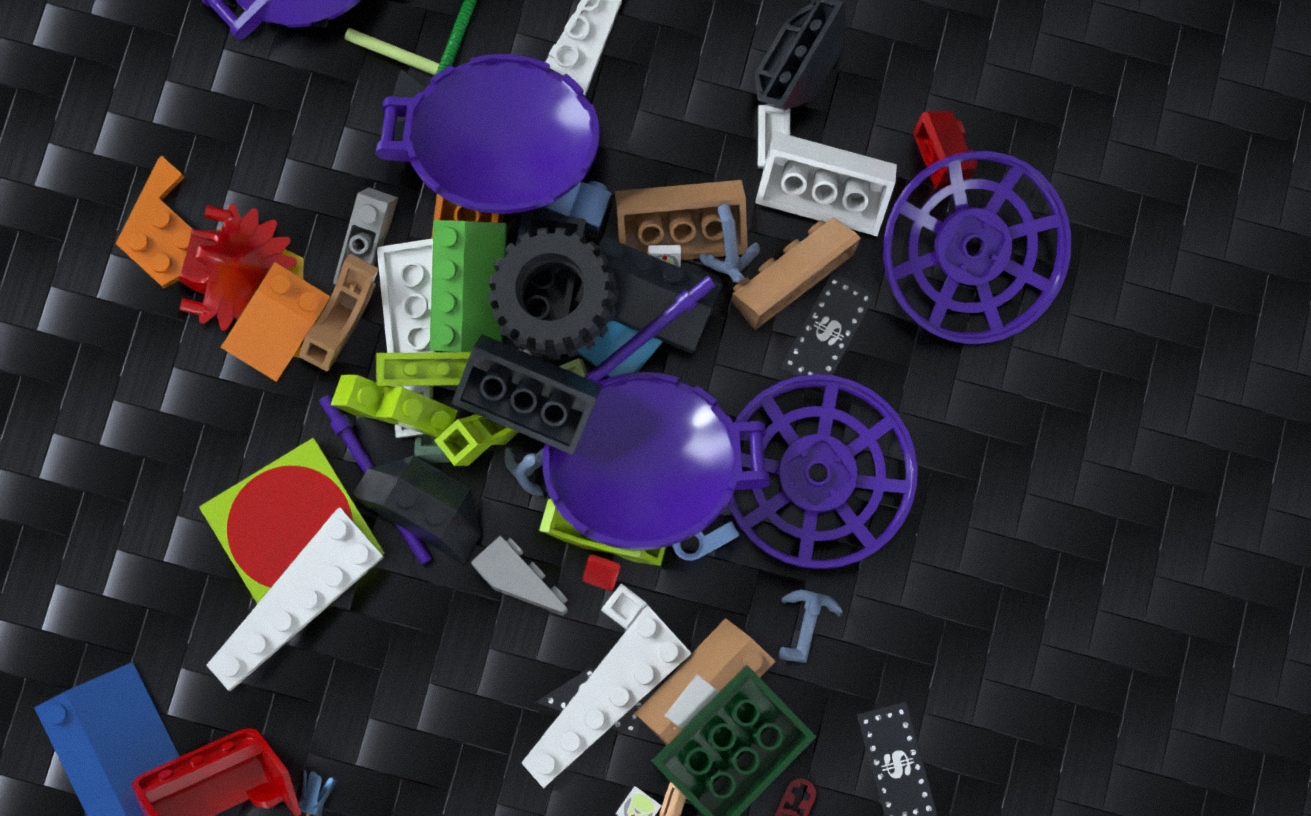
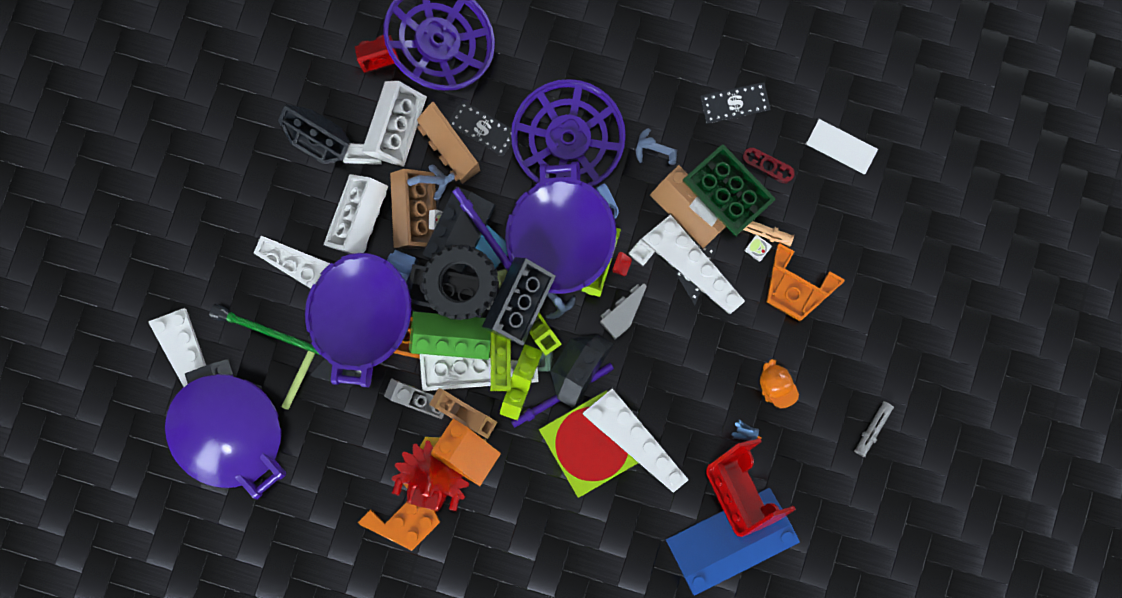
camera: 80 degrees left, 5 degrees up
none -> white slope [323,174,388,254]

